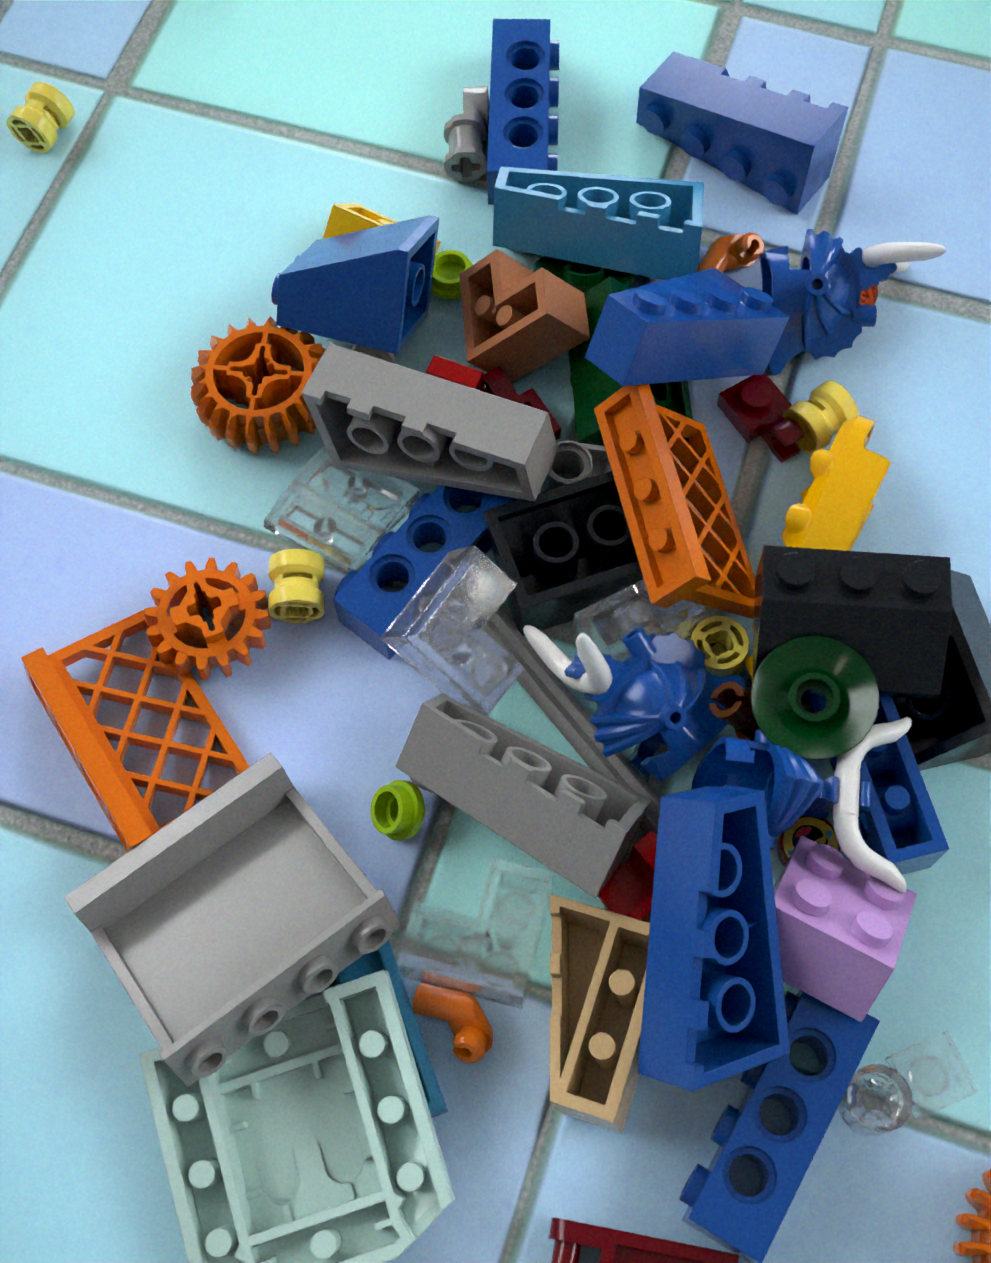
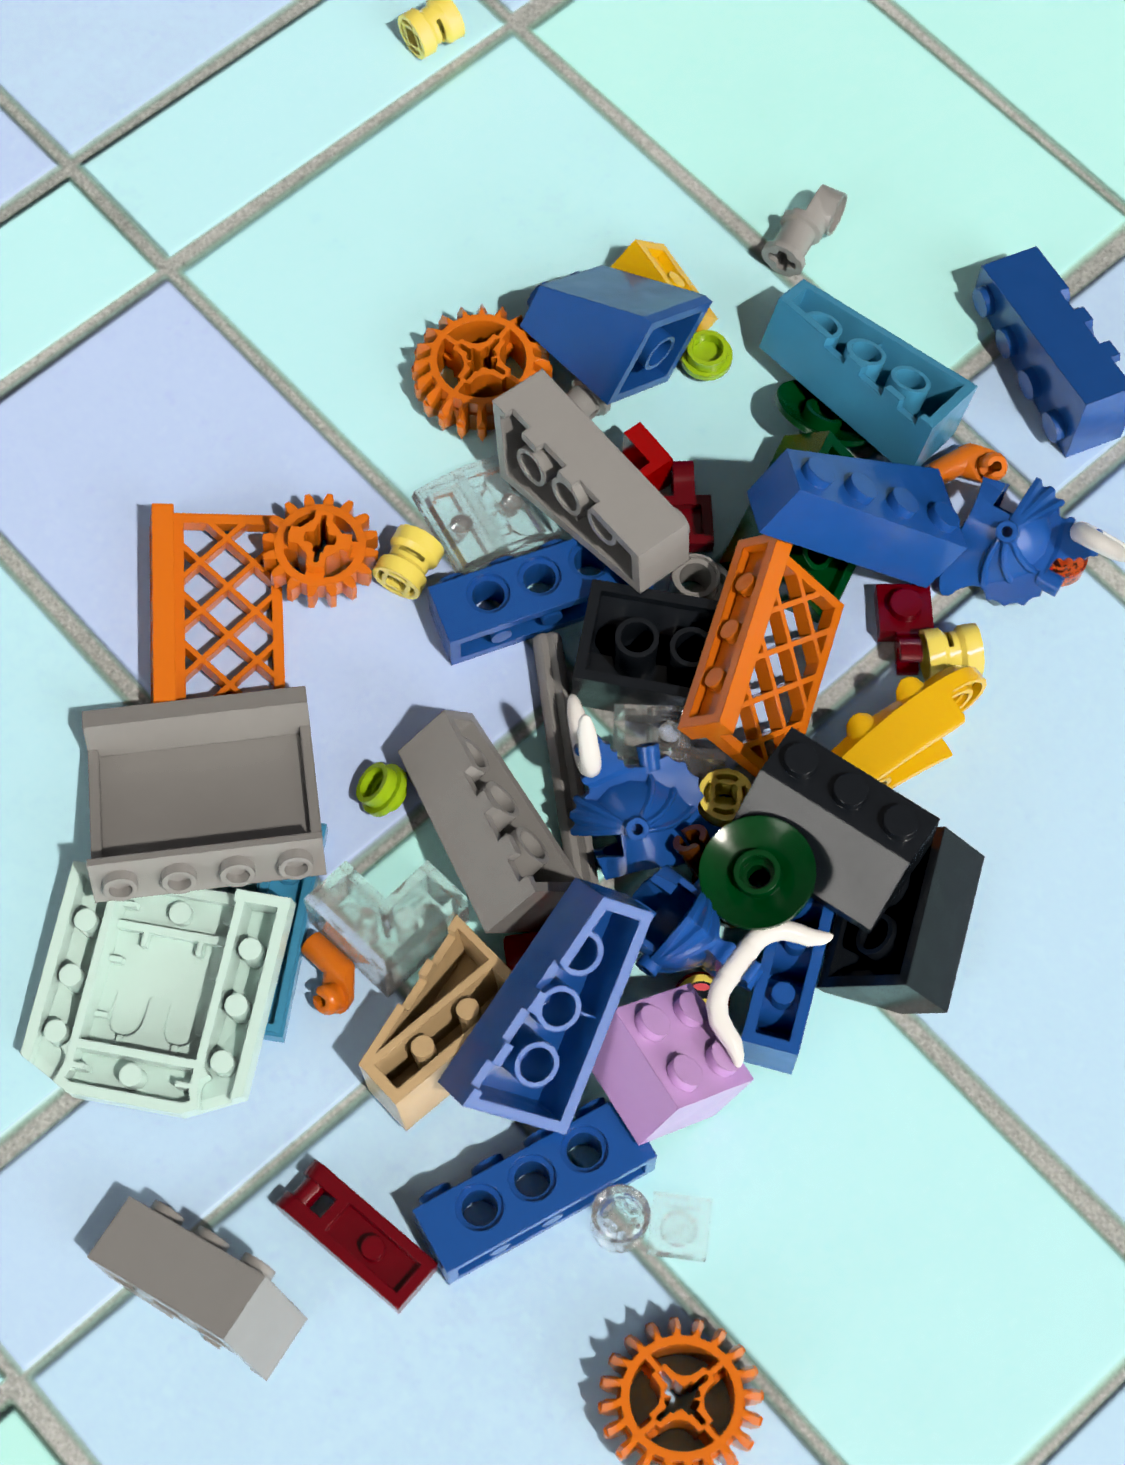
camera: 25 degrees right, 0 degrees up
clear brick [380,545,524,714] -> none
nougat brick [459,249,590,384] -> none
blue brick [487,19,560,205] -> none

